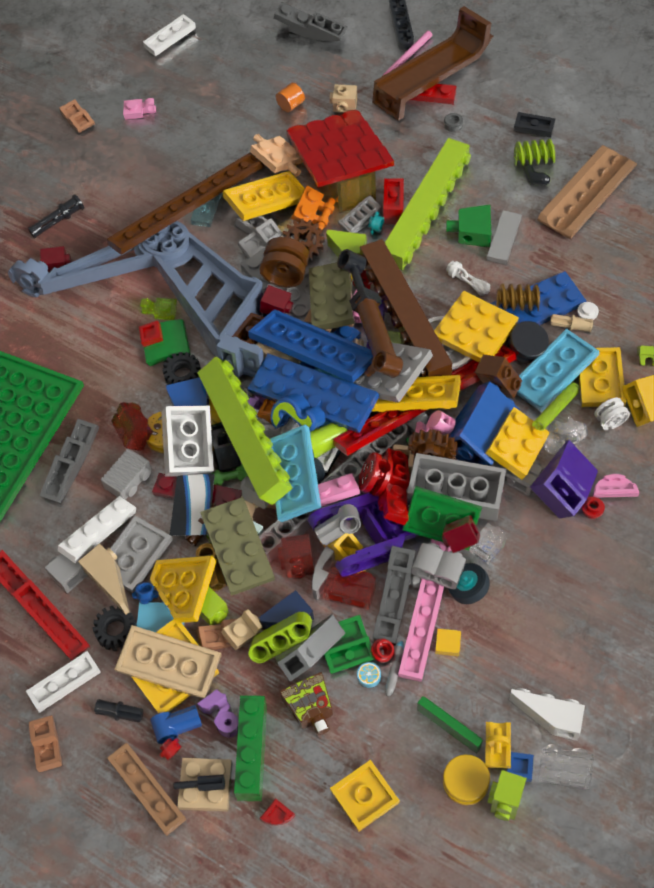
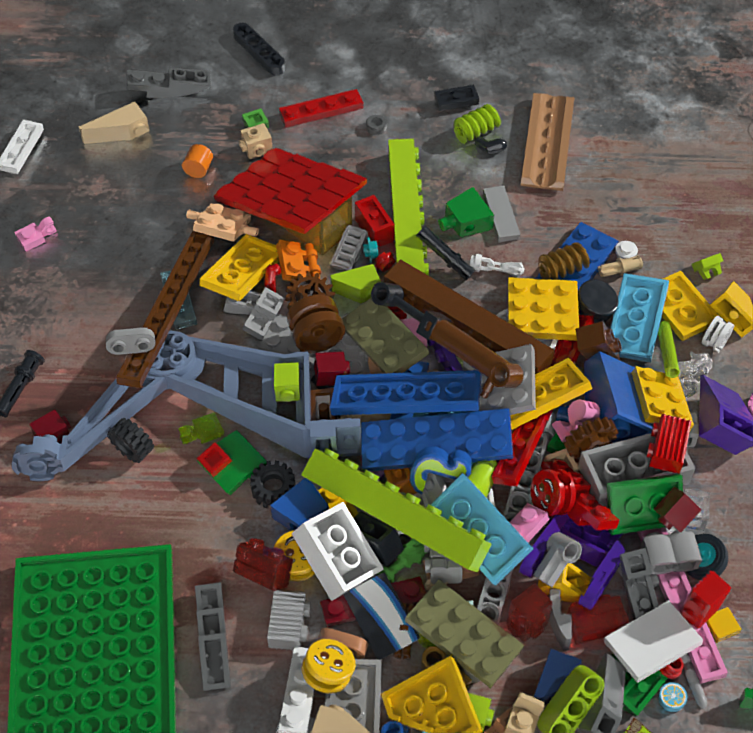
camera: 35 degrees left, 5 degrees down
reddish brown panel [372,6,493,121] -> none
bright pink bar [383,30,432,76] -> none
none -> tan slope [79,102,149,144]
none -> light grey plate [105,328,155,355]
none -> black tyre [107,418,154,463]
none -> bright green plate [242,108,269,128]
none -> red arm [264,263,281,293]
none -> lime brick [274,362,300,402]
none -> yellow head [301,639,356,693]
none -> nougat beam [317,628,369,659]
none -> red plate [375,252,396,272]
none -> black pin [416,225,475,280]
none -> white tile [604,601,703,683]
none -> red brick [646,414,692,474]
none -> red brick [680,571,732,629]

